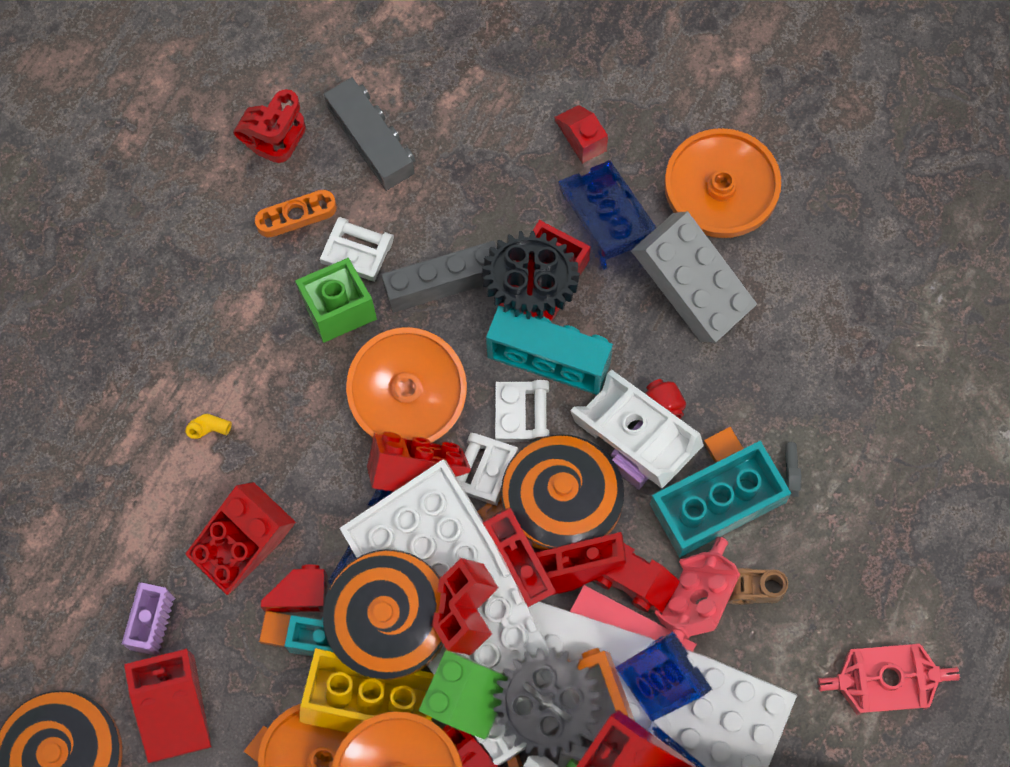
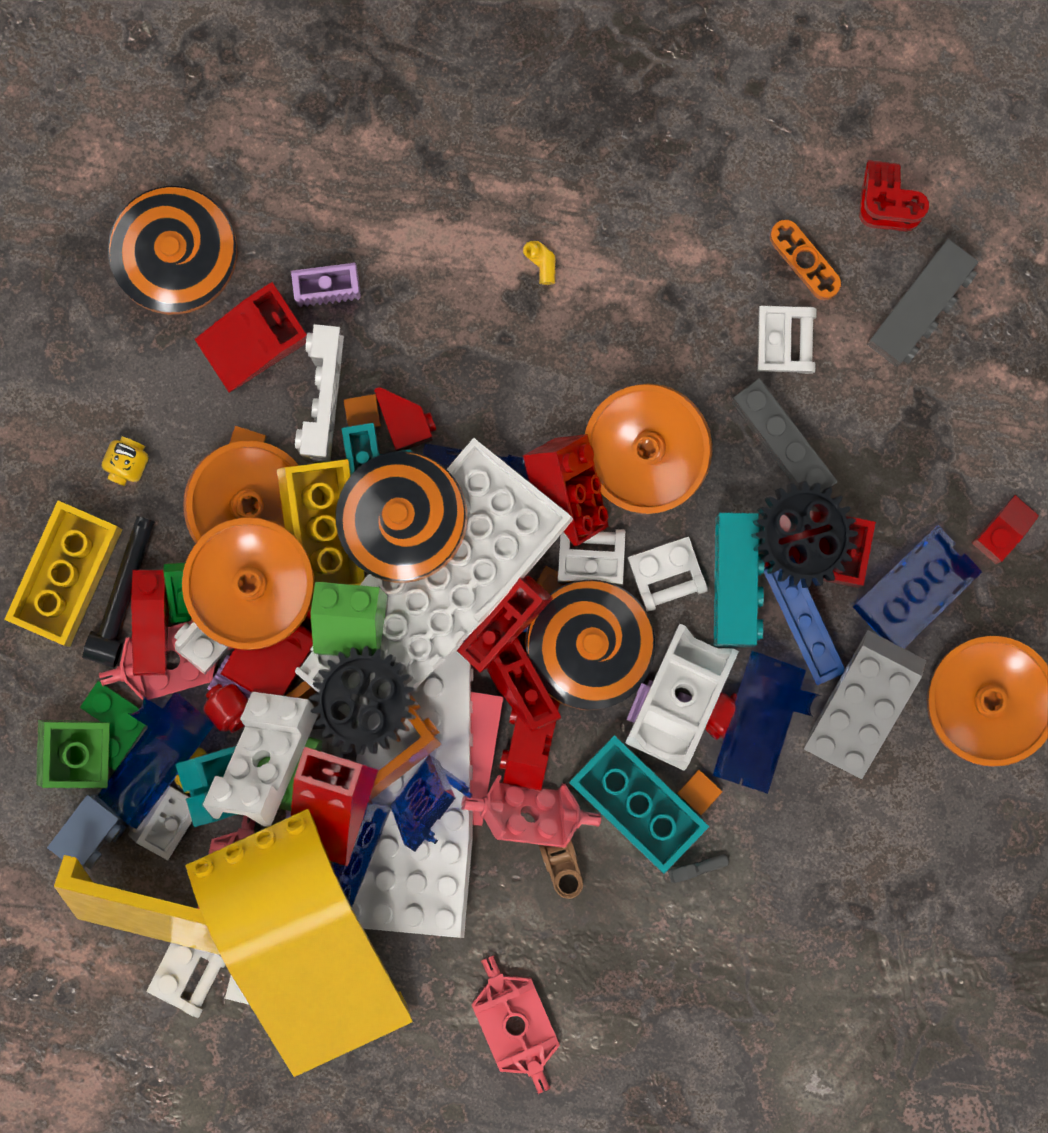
camera: 70 degrees right, 15 degrees up
red slope [185,482,296,595] -> none
bright green slope [295,257,377,343] -> none
red brick [432,558,499,655] -> none
none -> white piece [295,324,344,462]
none -> clear blue piece [712,651,820,794]
none -> blue plate [764,555,845,685]

